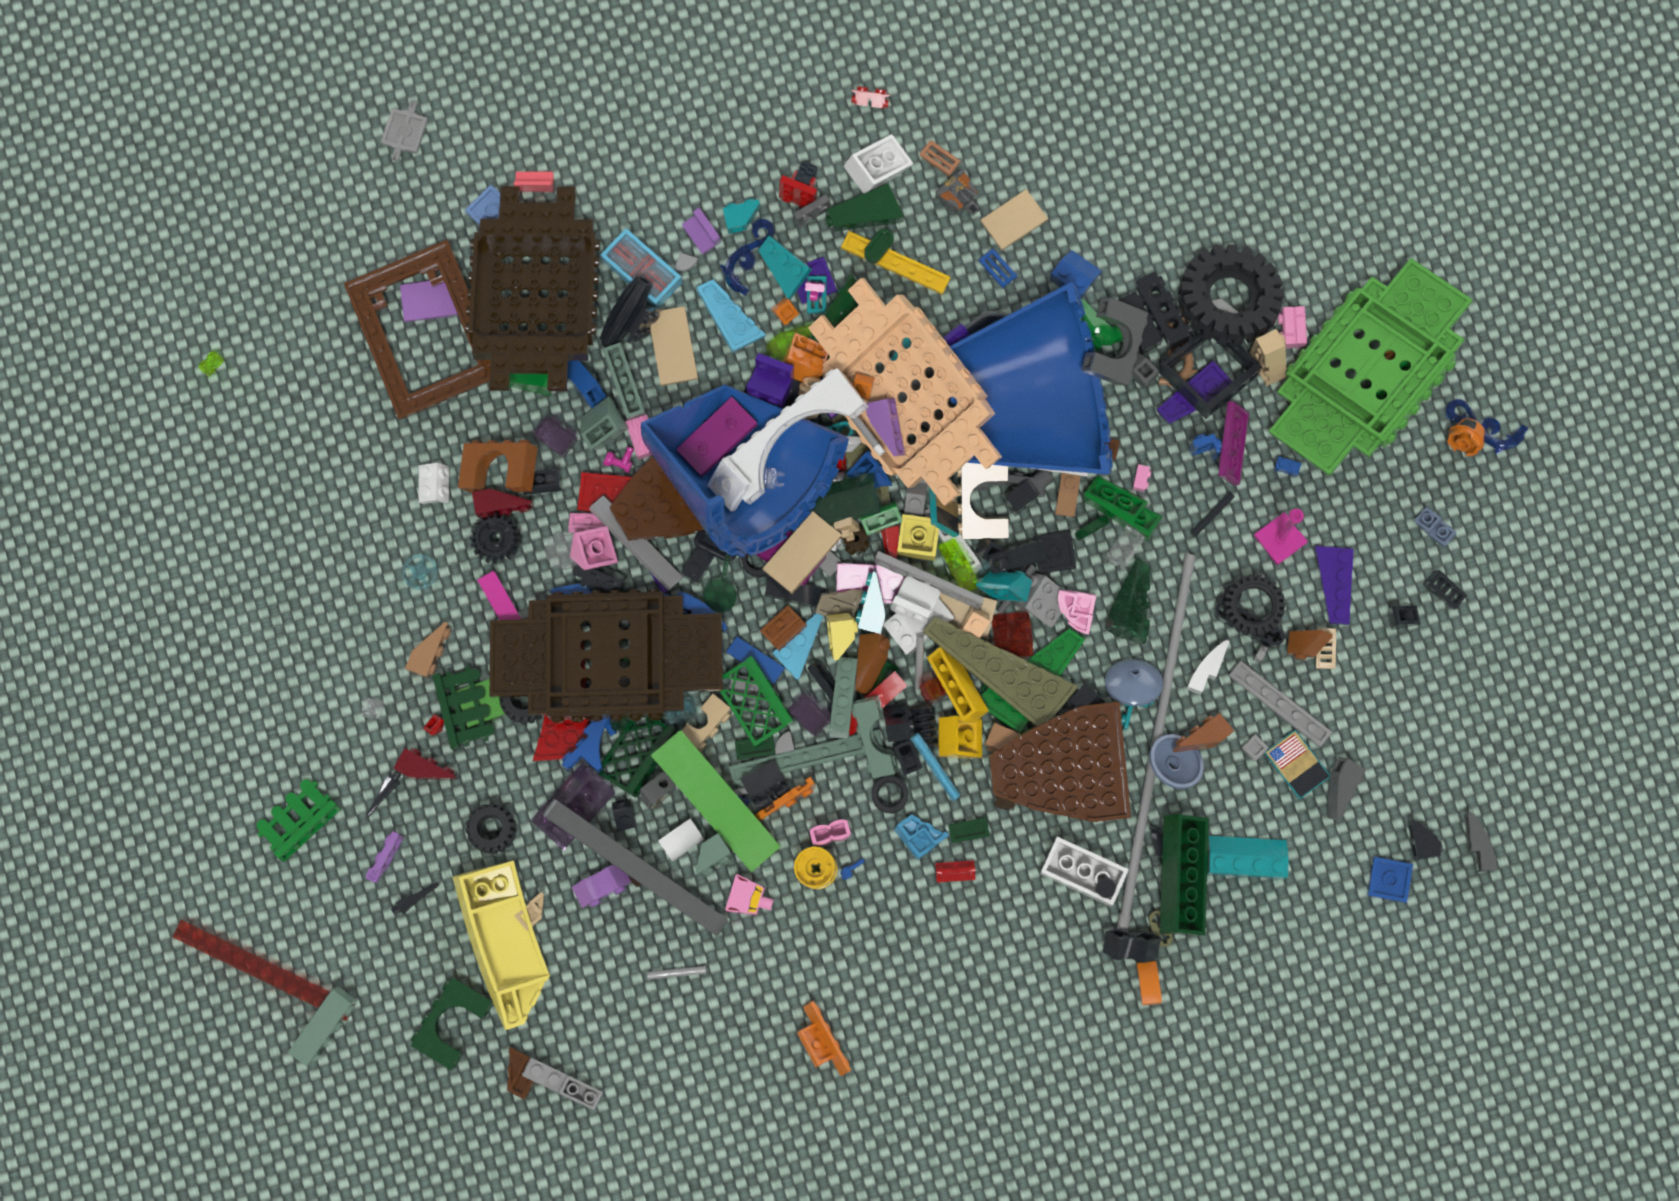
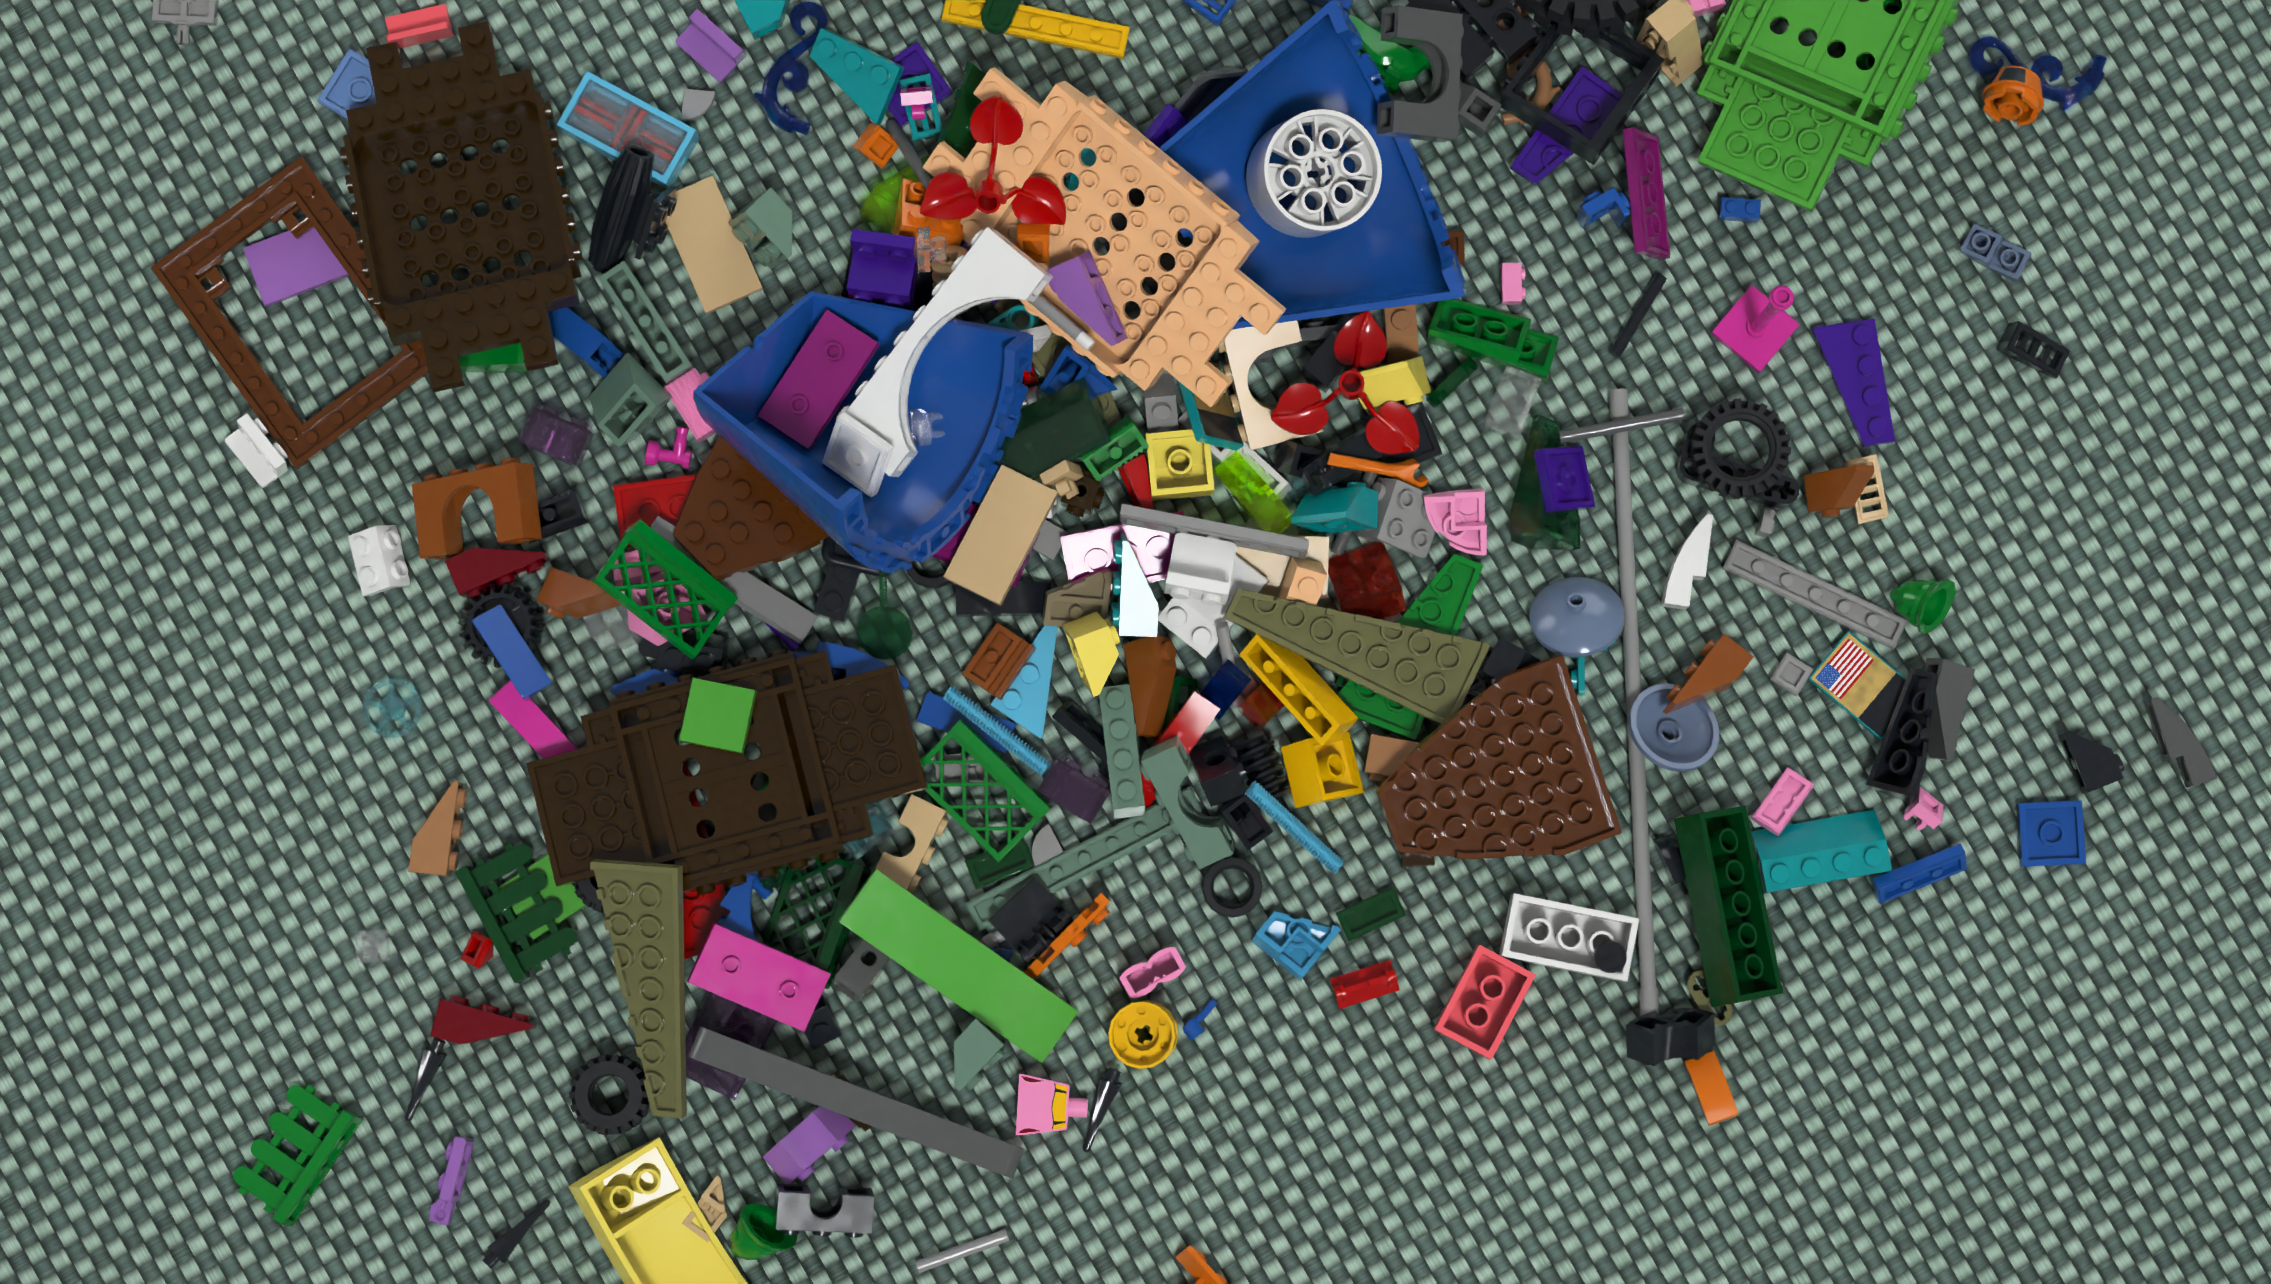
camera: 15 degrees left, 5 degrees up
white brick [658,819,704,862] -> none
medium azure wing [696,280,766,353] -> none
black slope [1387,606,1421,630] -> none
none -> white bracket [225,413,288,488]
none -> blue slope [472,604,552,700]
none -> dark orange slope [536,567,622,620]
none -> olive wing [590,859,687,1119]
none -> green fence [592,519,738,660]
none -> bright green tile [679,678,757,754]
none -> dark pink plate [687,922,831,1032]
none -> sand green slope [728,187,792,270]
none -> green piece [730,1204,798,1260]
none -> arch [773,1184,875,1238]
none -> dark grey bar [886,119,932,191]
none -> clear tile [917,227,947,272]
none -> red plant [920,96,1066,225]
none -> medium azure axle [942,686,1051,776]
none -> black piece [1083,1067,1122,1152]
none -> clear blue tile [1200,660,1252,720]
none -> white wheel [1246,109,1382,238]
none -> red plant [1271,311,1419,455]
none -> orange piece [1327,453,1429,489]
none -> light yellow slope [1358,356,1431,412]
none -> coral brick [1432,945,1536,1060]
none -> dark purple tile [1533,446,1595,513]
none -> dark grey bar [1559,408,1685,443]
none -> bright pink plate [1752,767,1814,837]
none -> black wedge [1866,667,1937,803]
none -> blue tile [1872,844,1967,904]
none -> green piece [1890,579,1956,634]
none -> bright pink tile [1904,787,1944,830]

